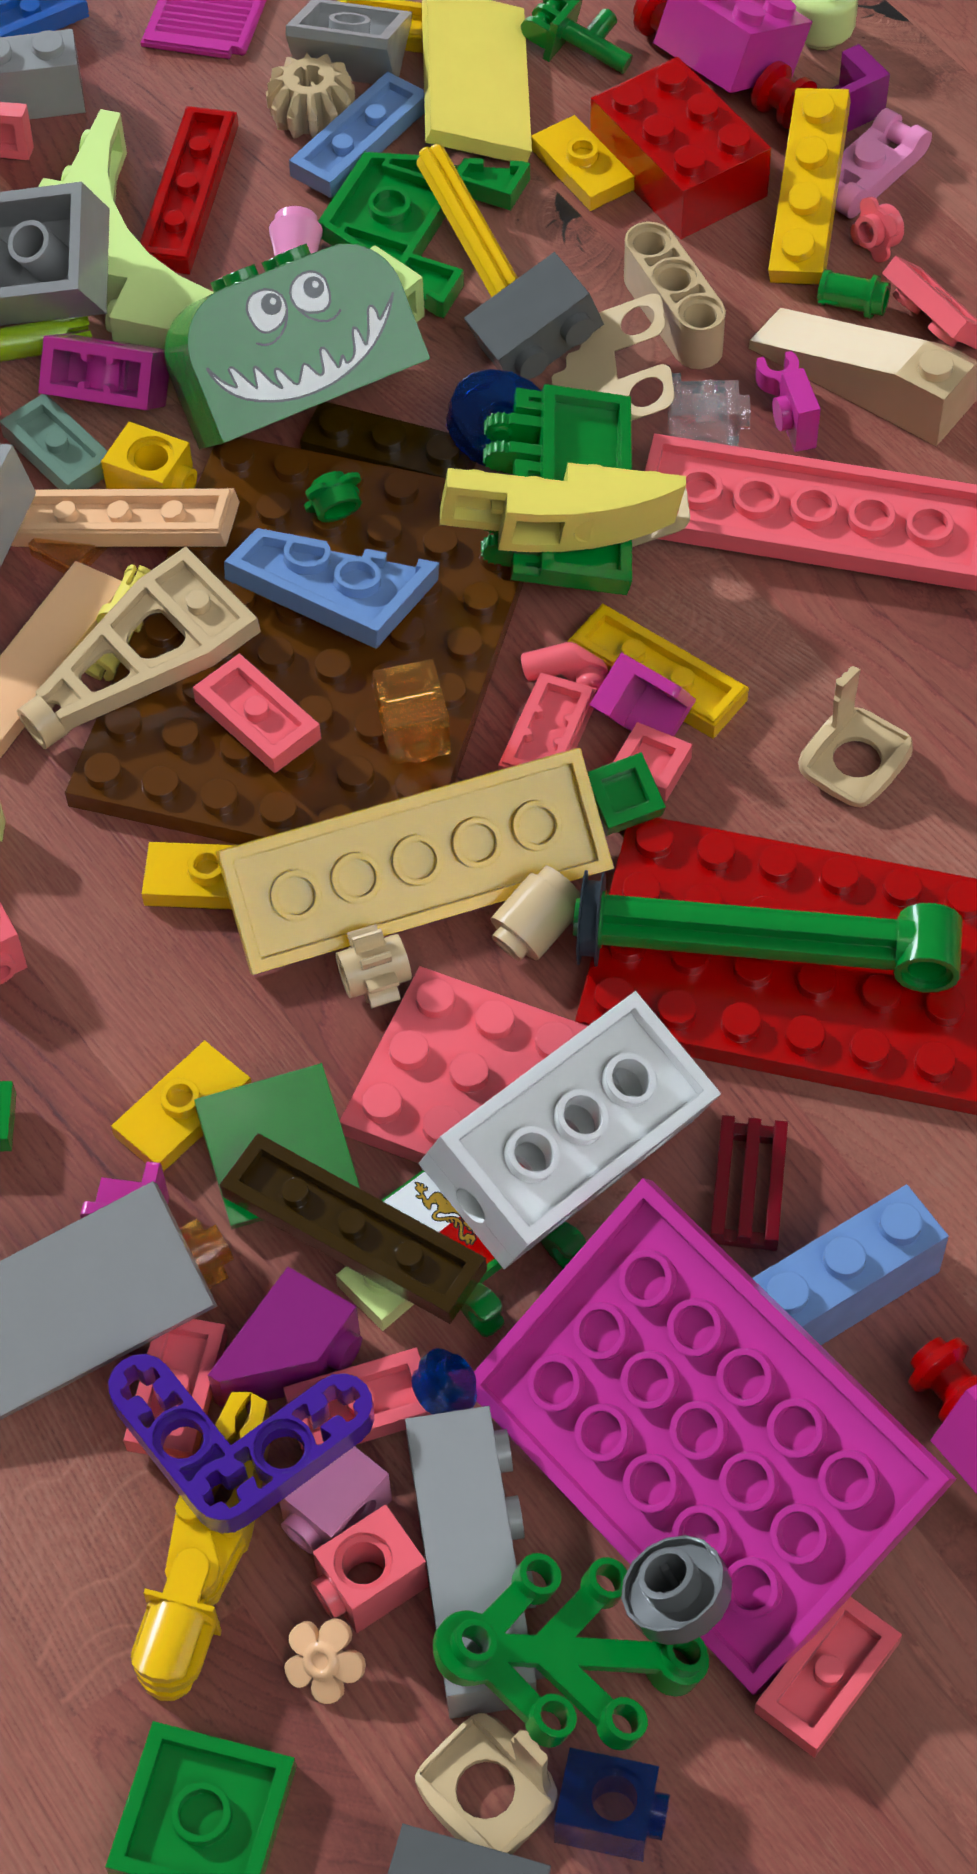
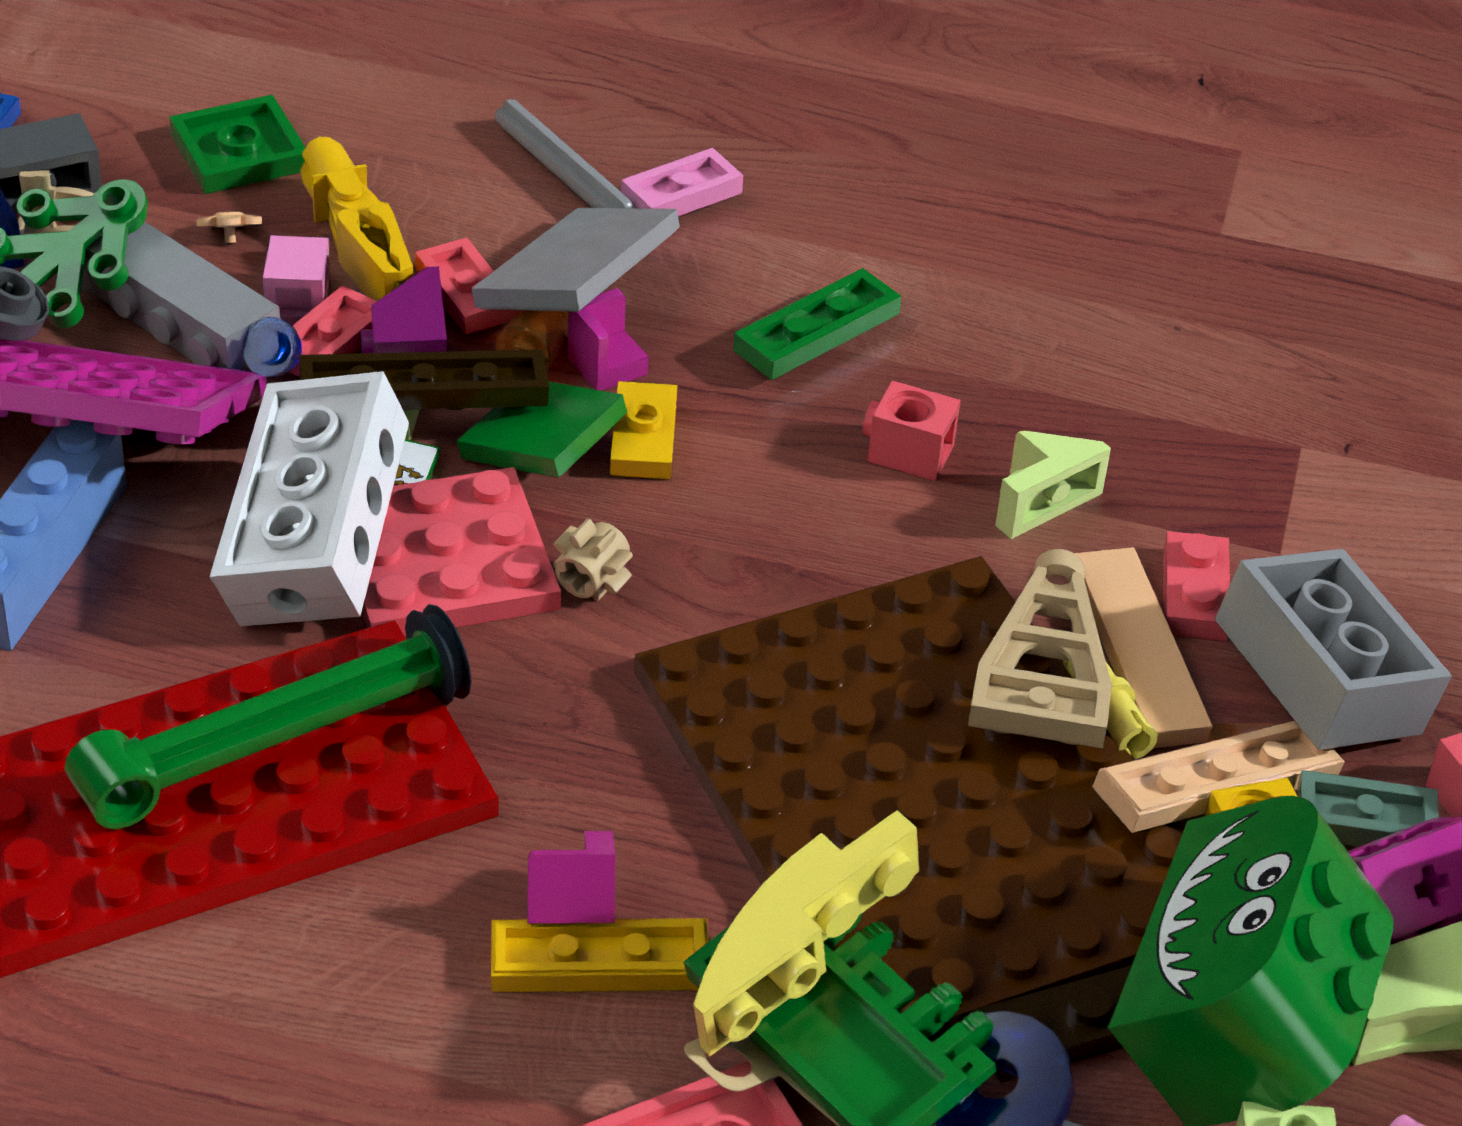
camera: 135 degrees right, 15 degrees down
dark purple beam [108,1354,374,1533] -> none
yellow plate [142,842,236,909] -> none
coral plate [193,653,321,773] -> none
yellow plate [215,748,614,975] -> none
medium blue wing [224,528,439,649] -> none
green plate [304,471,362,522] -> none
coral brick [311,1504,429,1634] -> none
clear orange brick [373,659,451,766] -> none
tan brick [490,866,581,961] -> none
coral plate [498,672,597,770] -> none
coral arm [521,642,609,691] -> none
green tile [588,752,666,836] -> none
coral plate [613,722,693,803] -> none
dark red tile [710,1115,788,1251] -> none
tan piece [798,666,913,808] -> none

